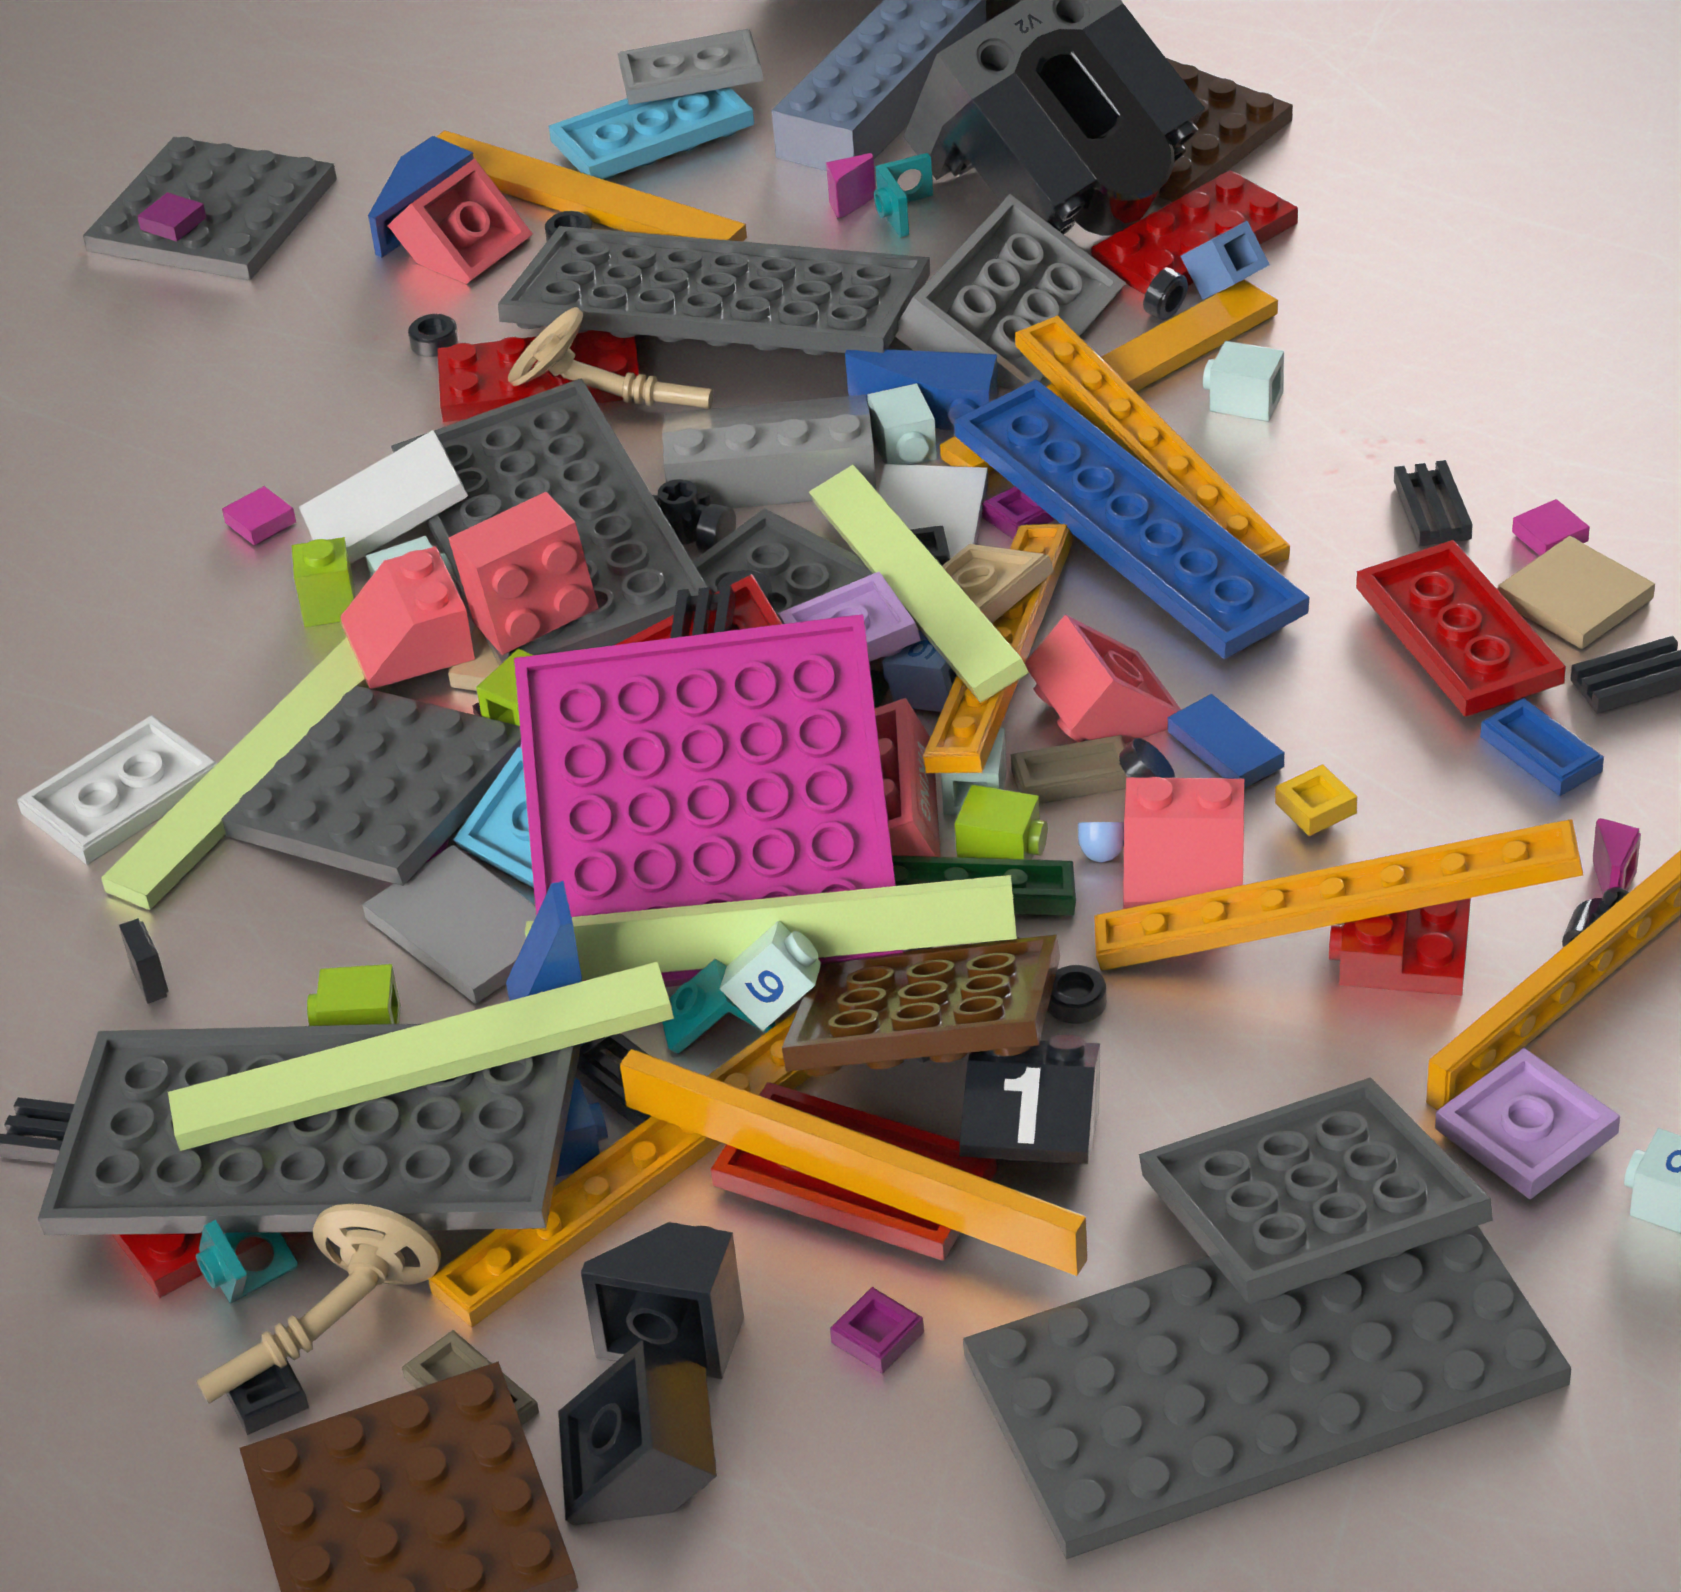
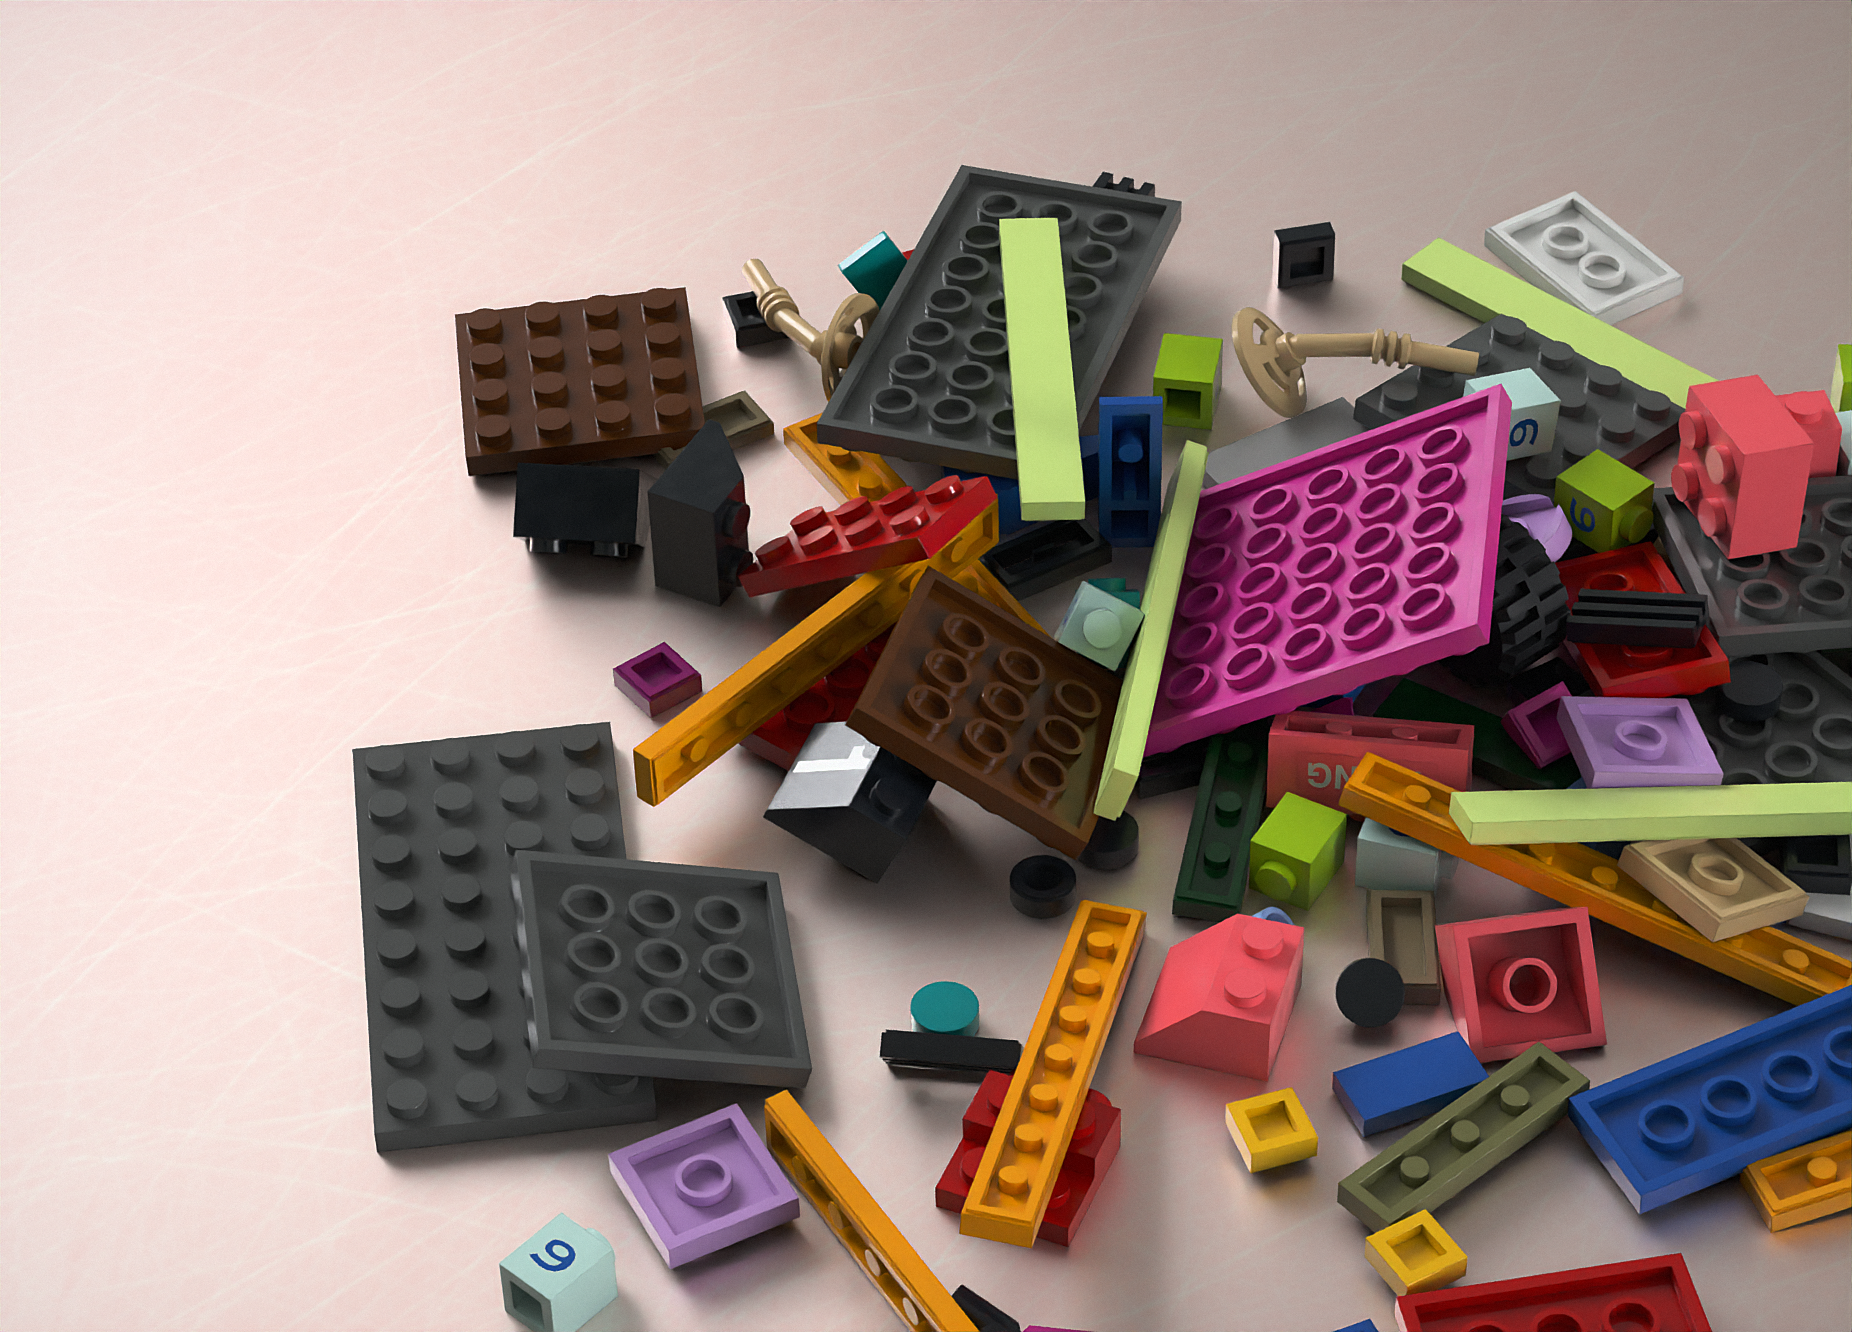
camera: 100 degrees right, 0 degrees up
none -> red plate [738,475,998,598]
none -> black tile [879,1029,1024,1075]
none -> teal tile [910,981,979,1037]
none -> tan dish [1231,307,1479,418]
none -> olive plate [1337,1042,1590,1233]
none -> yellow plate [1364,1209,1468,1296]
none -> light aqua brick [1463,368,1561,460]

